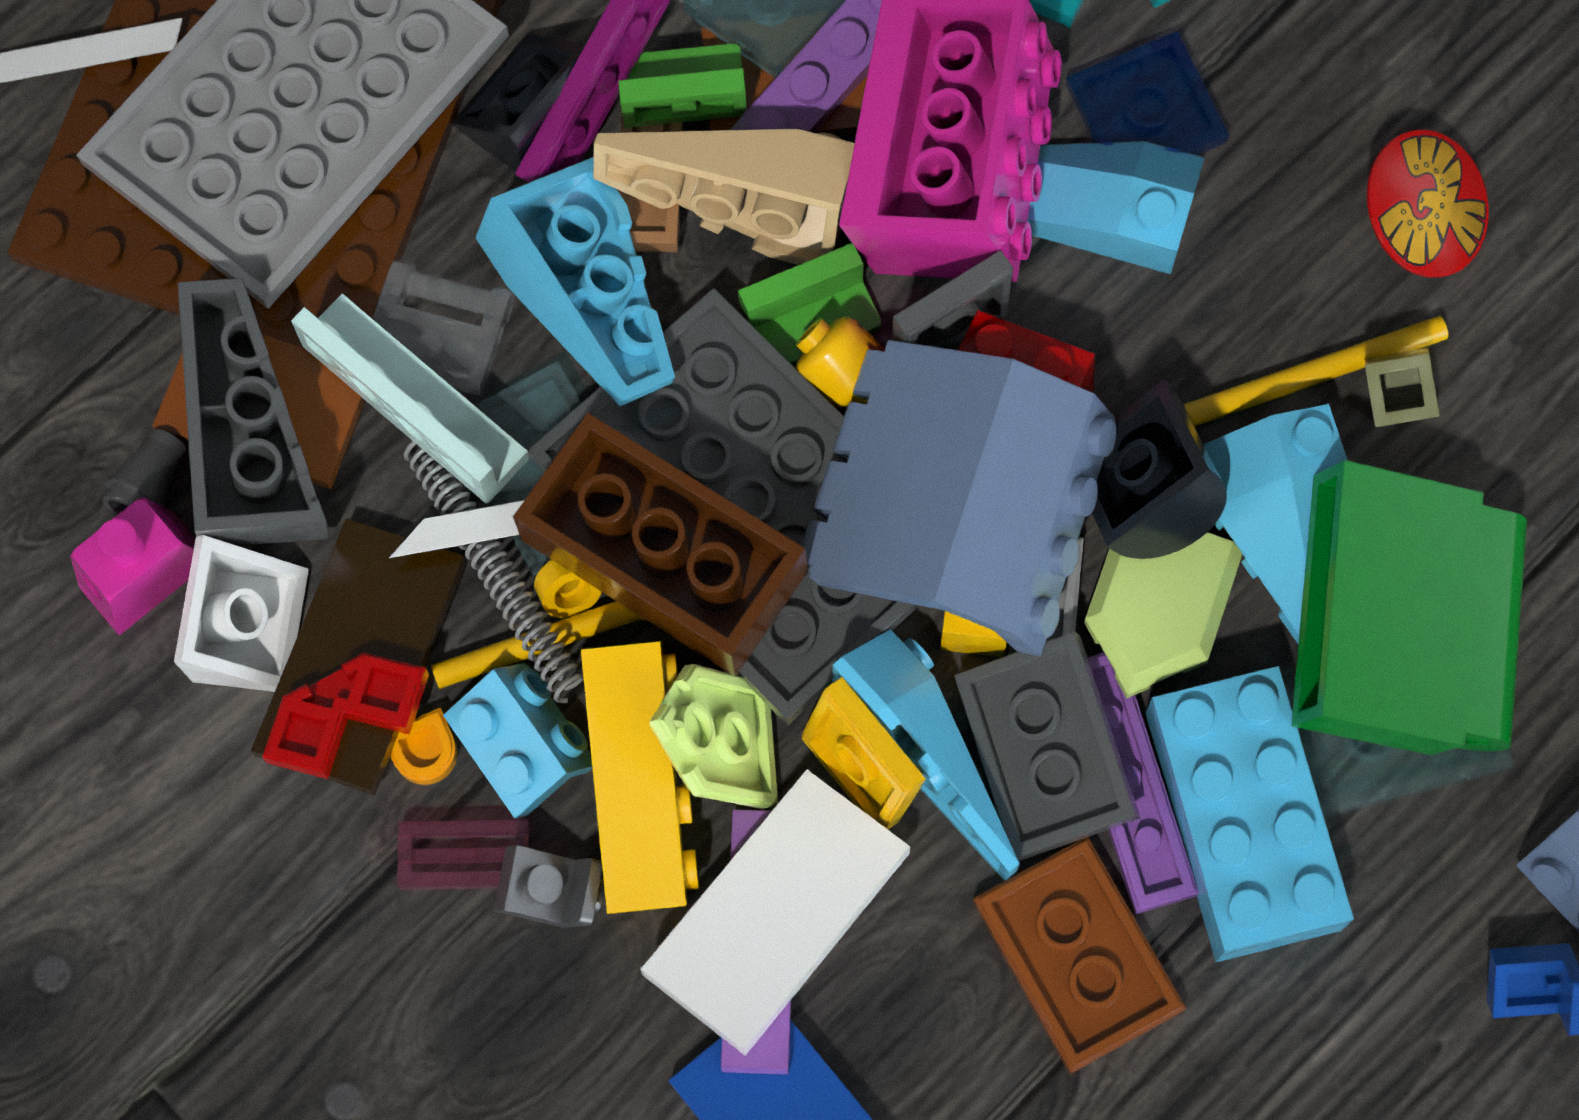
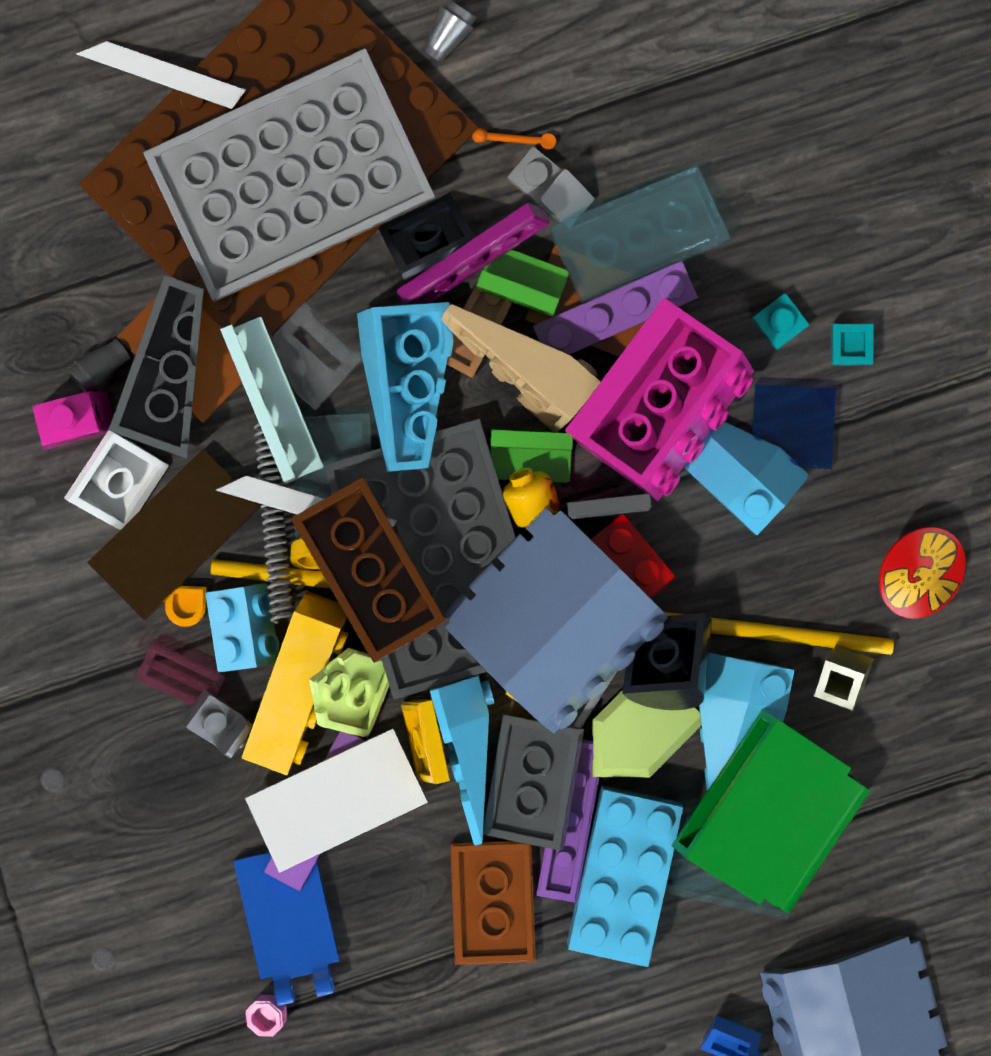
camera: 25 degrees right, 15 degrees up
red tile [262,652,429,779] -> none

